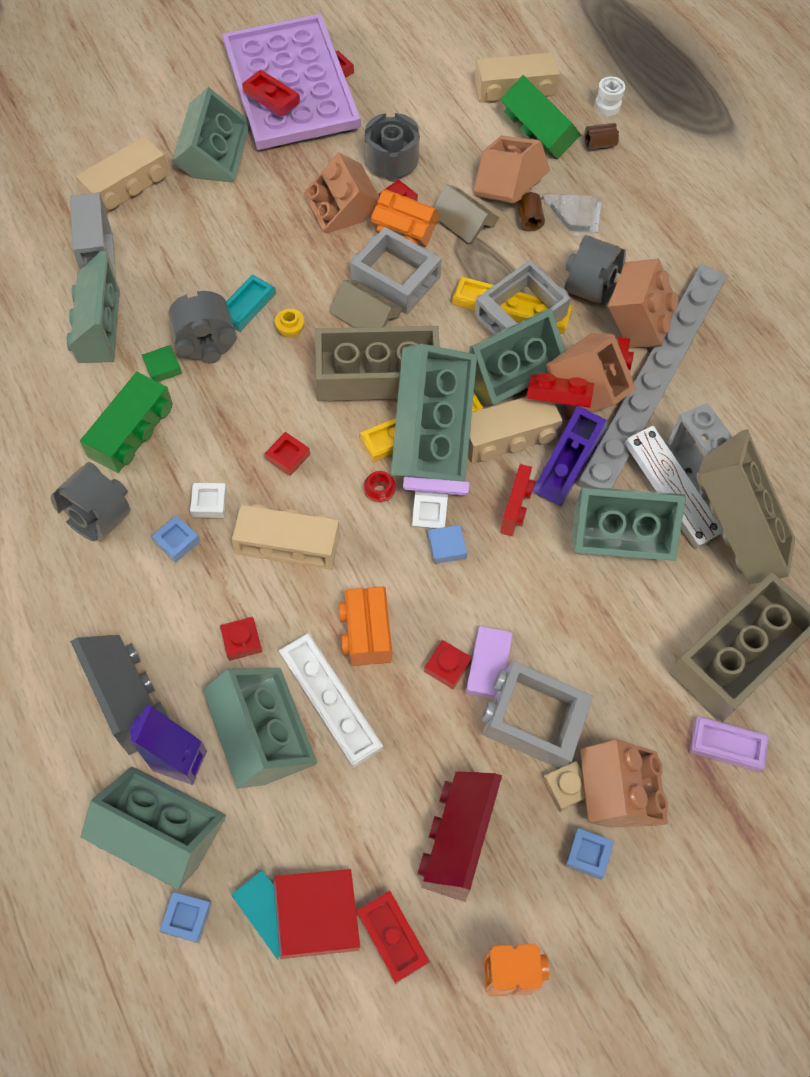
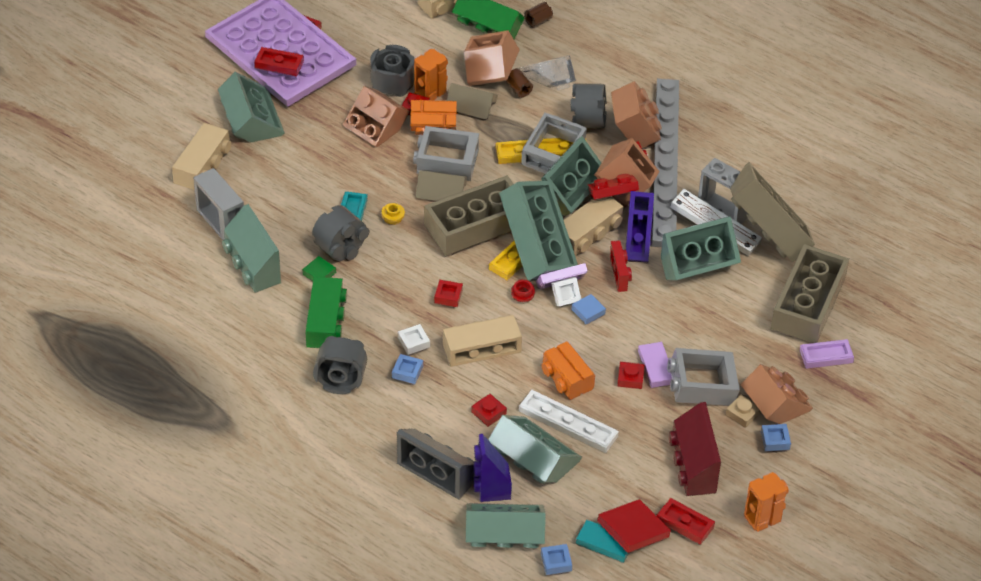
camera: 25 degrees left, 15 degrees down
none -> orange brick [414,49,448,101]

